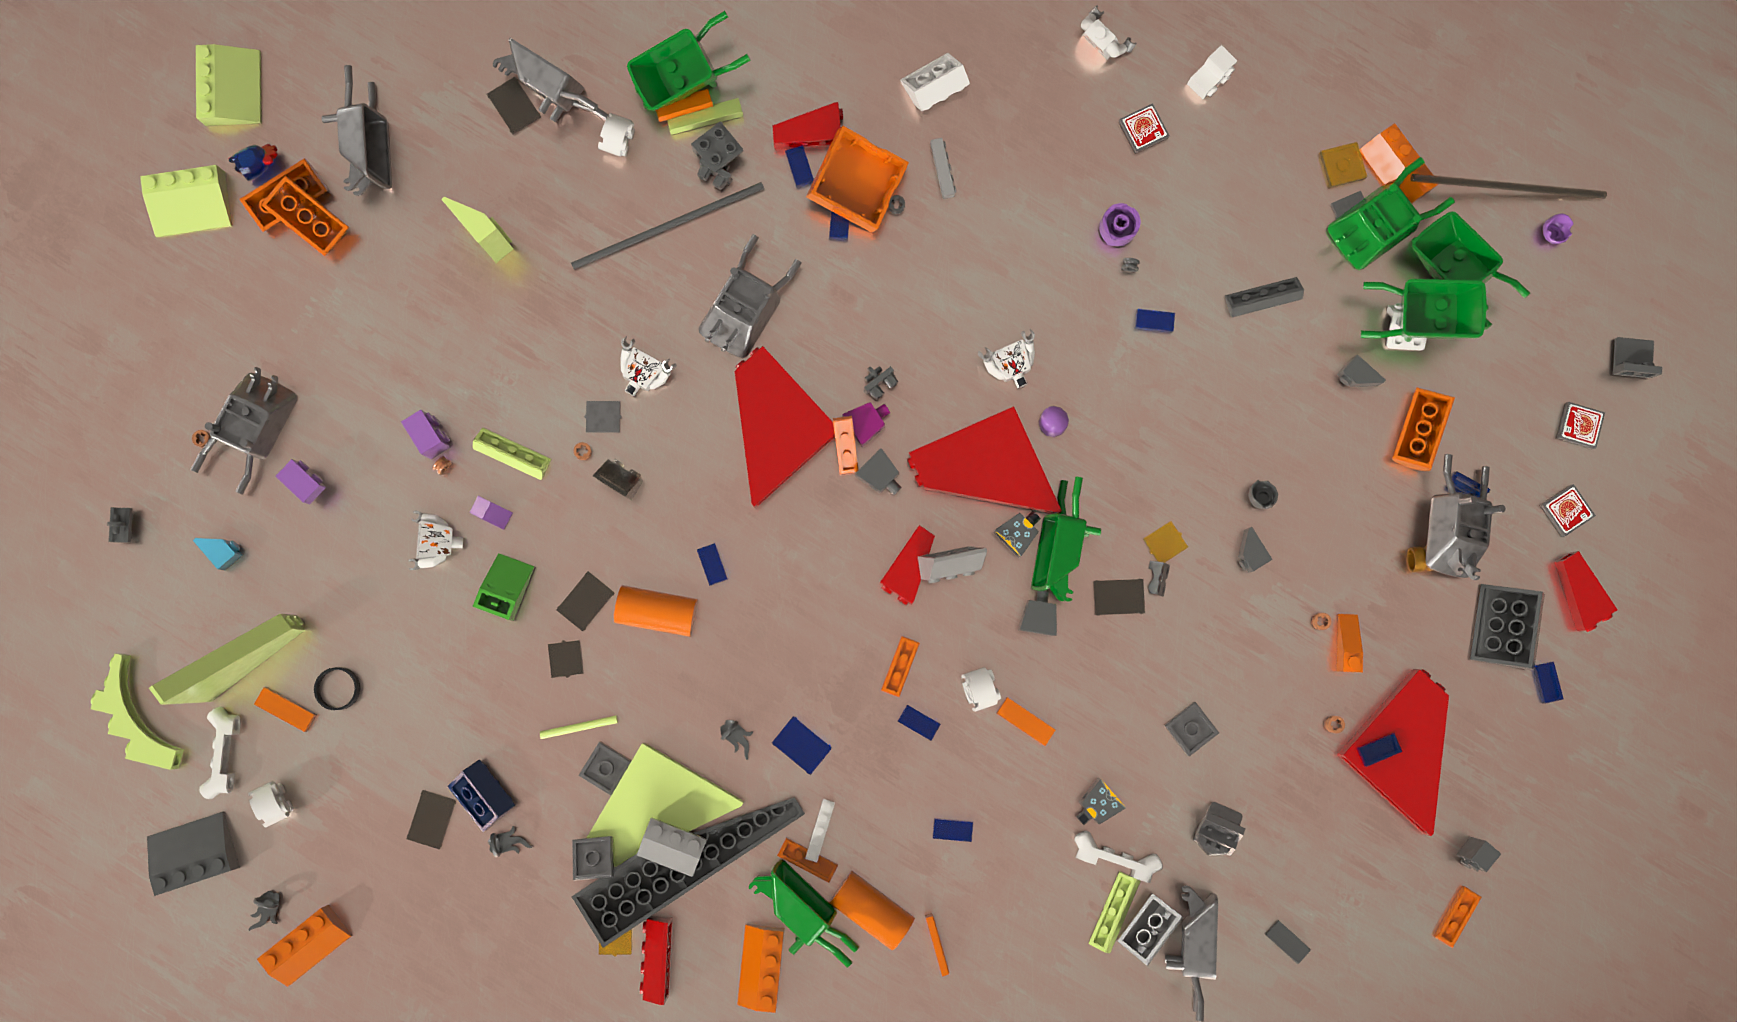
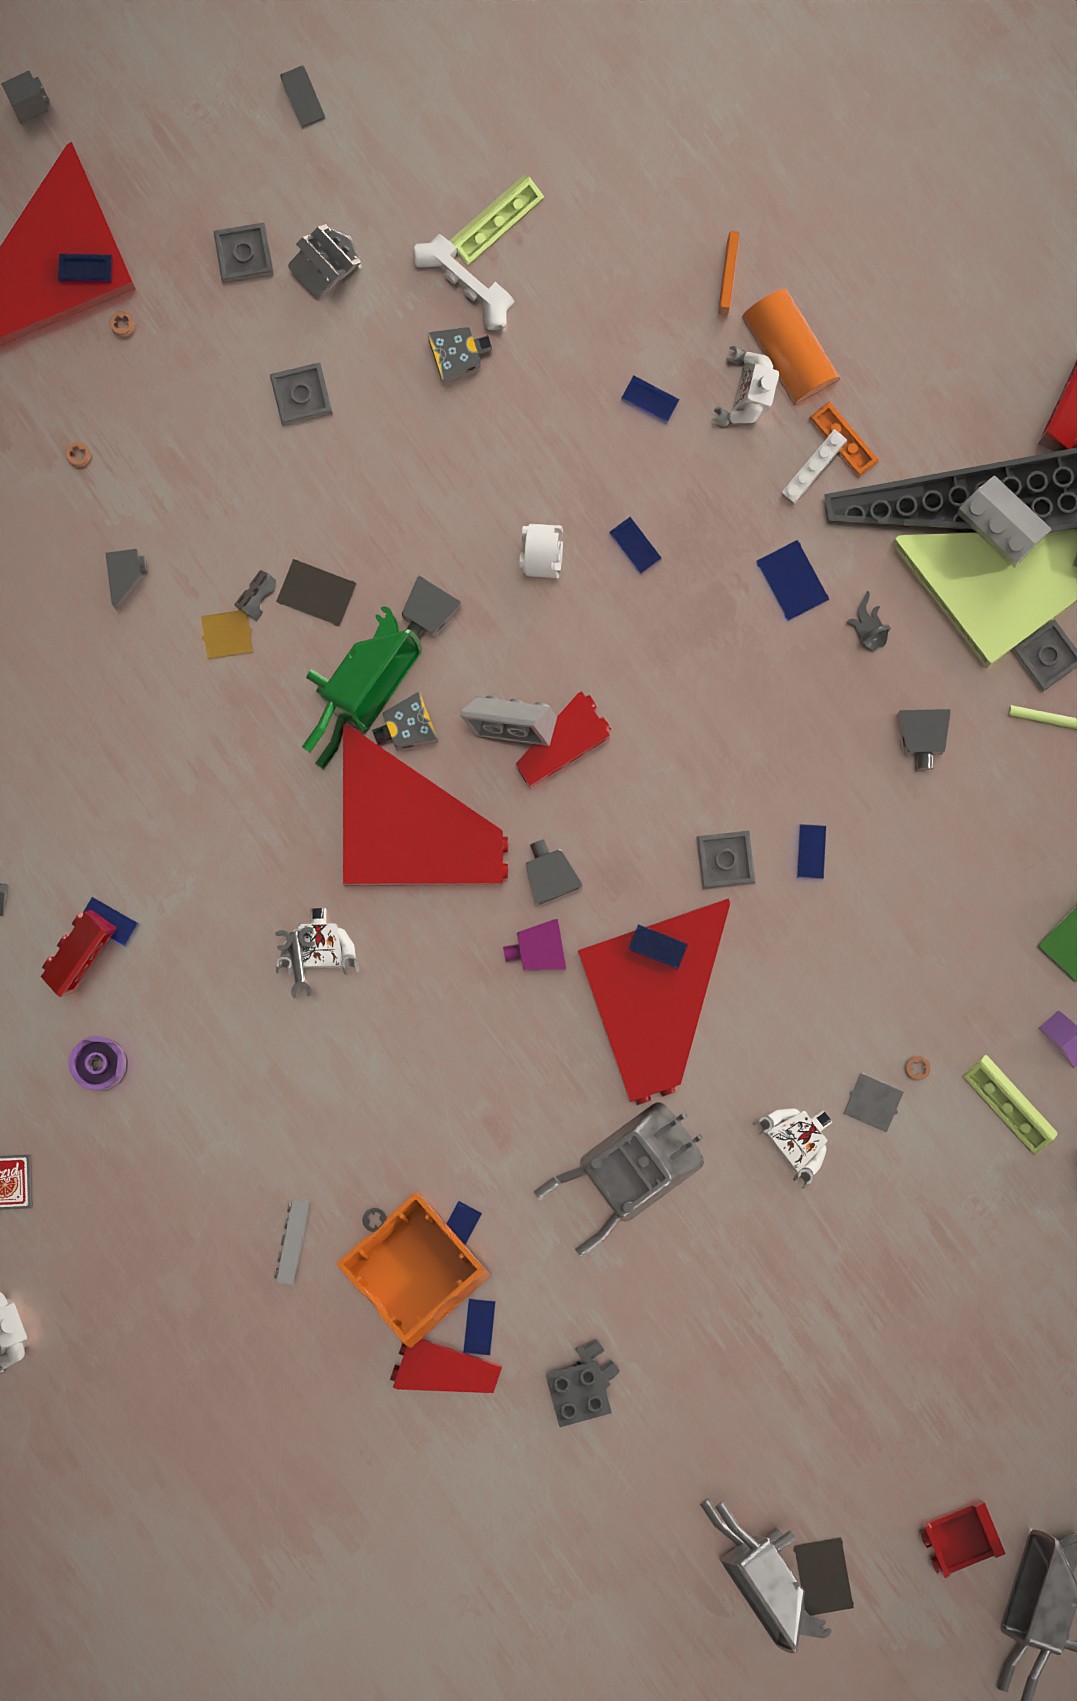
camera: 155 degrees left, 0 degrees up
yellowish green slope [442,197,513,263] -> none
clear smoke piece [548,640,584,678] -> none
clear smoke piece [556,571,615,631] -> none
dark grey piece [571,182,764,269] -> none
clear smoke slope [593,459,643,500] -> none
white brick [598,113,635,157] -> none
orange brick [614,585,698,637] -> none
green piece [627,11,751,111] -> none
orange tile [656,89,713,122] -> none
yellowish green slope [667,98,743,135] -> none
orange slope [737,924,785,1013] -> none
green piece [749,860,859,968] -> none
tile [833,416,858,474] -> none
dark grey hips [864,366,898,400] -> none
orange tile [881,636,920,697] -> none
white slope [900,53,970,111] -> none
orange tile [997,697,1056,746] -> none
medium lavender hair [1039,406,1069,437] -> none
light grey slope [1118,893,1183,966] -> none
dark grey bush [1122,258,1140,272] -> none
flat silver piece [1165,885,1218,1022] -> none
dark grey hair [1248,480,1278,509] -> none
orange slope [1336,614,1363,672] -> none
orange tile [1434,886,1482,948] -> none
none -> red slope [40,910,117,997]
none -> flat silver tile [213,222,274,283]
none -> flat silver bar [275,927,315,998]
none -> clear blue tile [628,924,688,969]
none -> flat silver tile [697,831,756,889]
none -> white torso [712,346,779,427]
none -> dark grey torso [897,709,950,770]
none -> red panel [920,1500,1006,1578]

